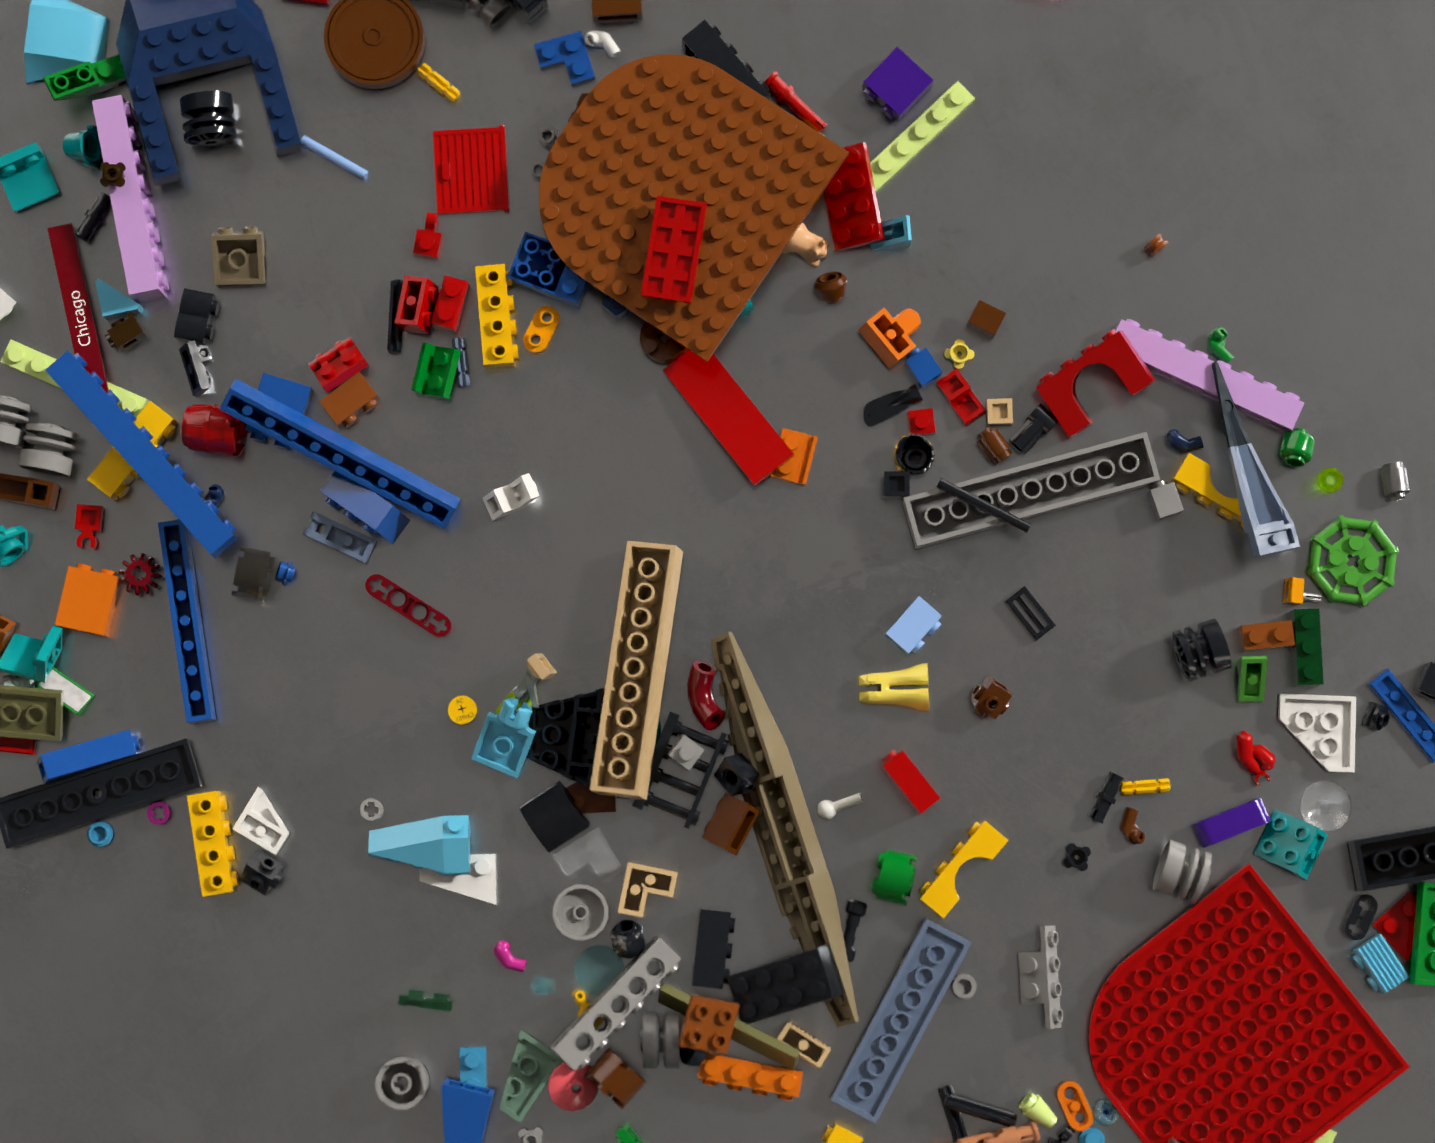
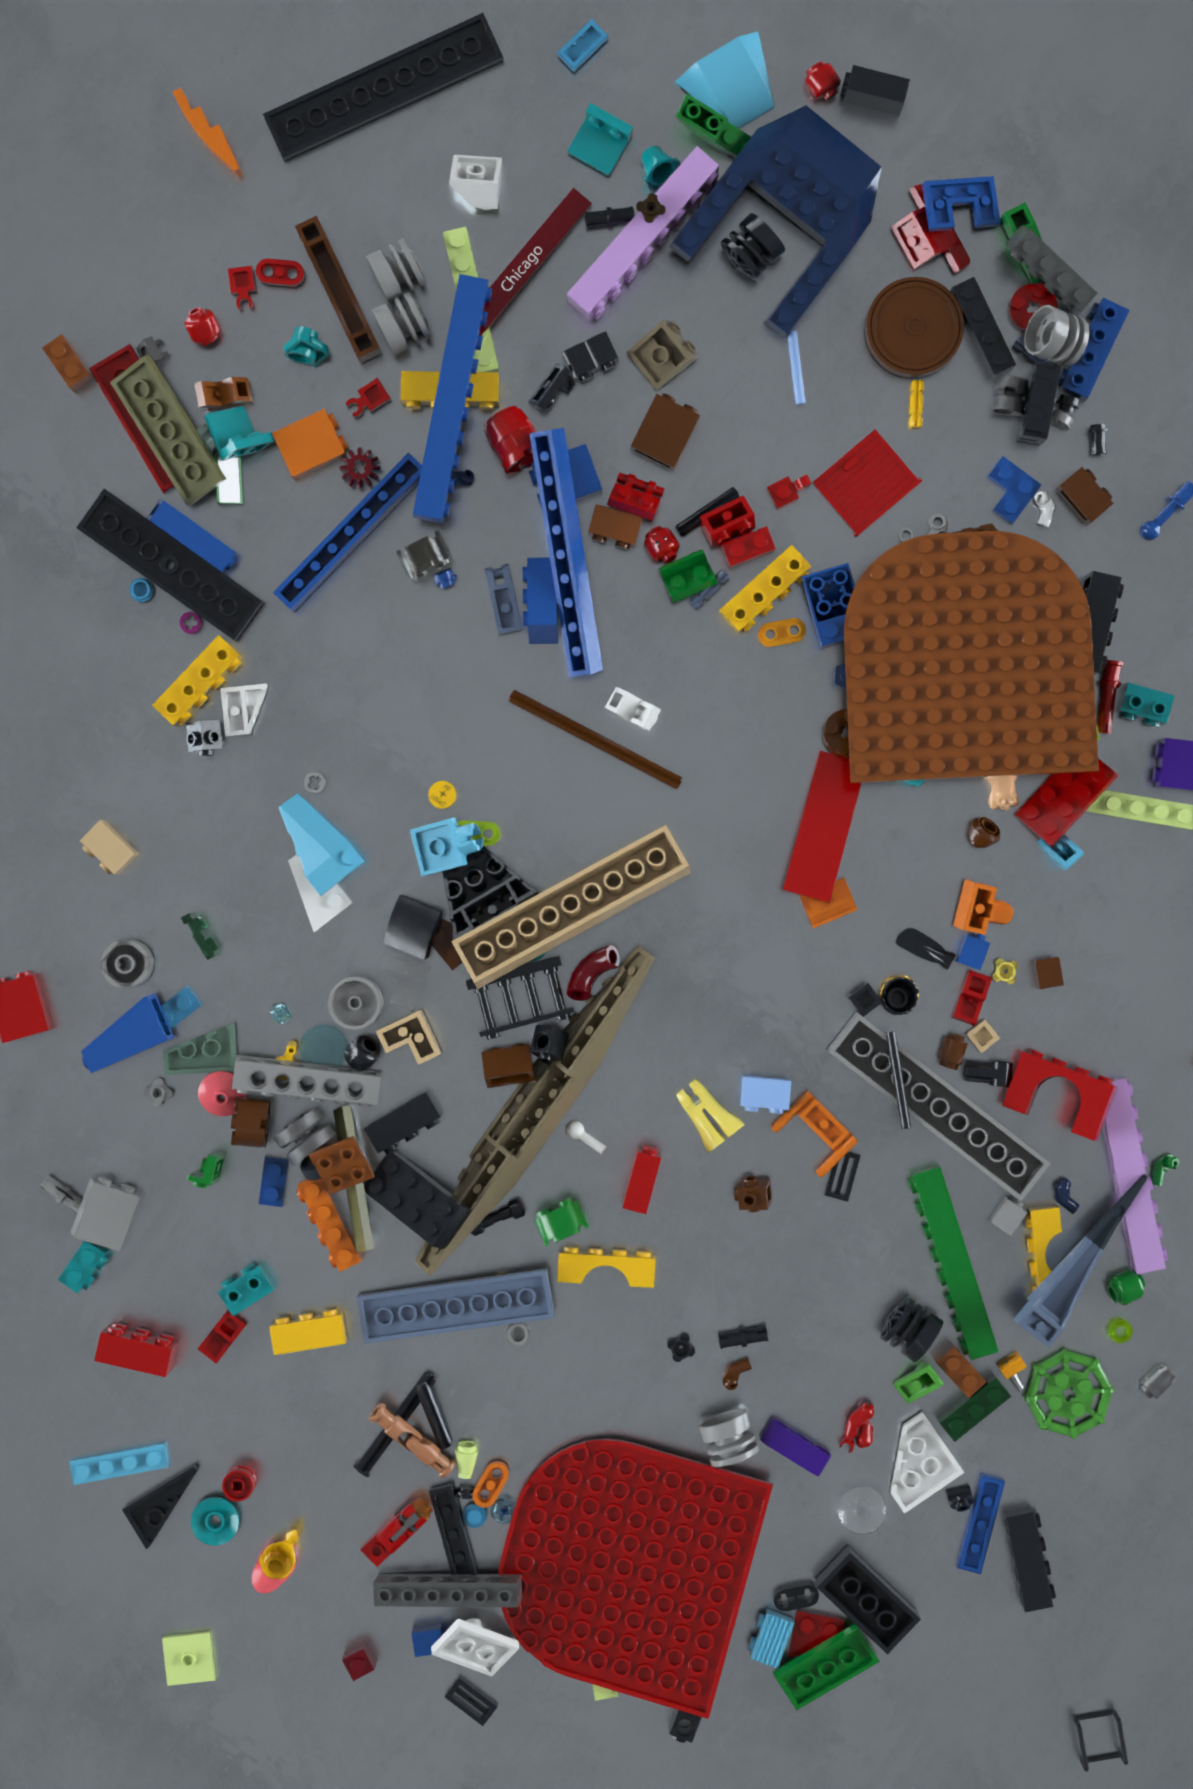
camera: 55 degrees right, 5 degrees up
medium azure slope [95,278,144,321] -> none
dark brown brick [105,311,147,352] -> none
dark red beam [365,574,452,638] -> none
dark pink arm [494,940,526,972] -> none
piece [512,653,557,708] -> none
red plate [641,196,708,304] -> none
light grey brick [667,734,704,770] -> none
tan brick [776,1021,831,1070] -> none
red plate [907,408,936,435] -> none
light grey bracket [1018,925,1063,1029] -> none
yellow axle [1120,778,1171,796] -> none
teal bracket [1254,810,1328,881] -> none
none -> tan brick [80,820,138,875]
none -> blue plate [258,1155,289,1207]
none -> reddish brown axle [508,690,683,789]
none -> reddish brown brick [630,393,700,471]
none -> red head [644,526,680,563]
none -> black brick [669,1709,702,1743]
none -> orange plate [771,1090,859,1177]
none -> green brick [908,1164,999,1360]
none -> teal brick [1116,682,1175,728]

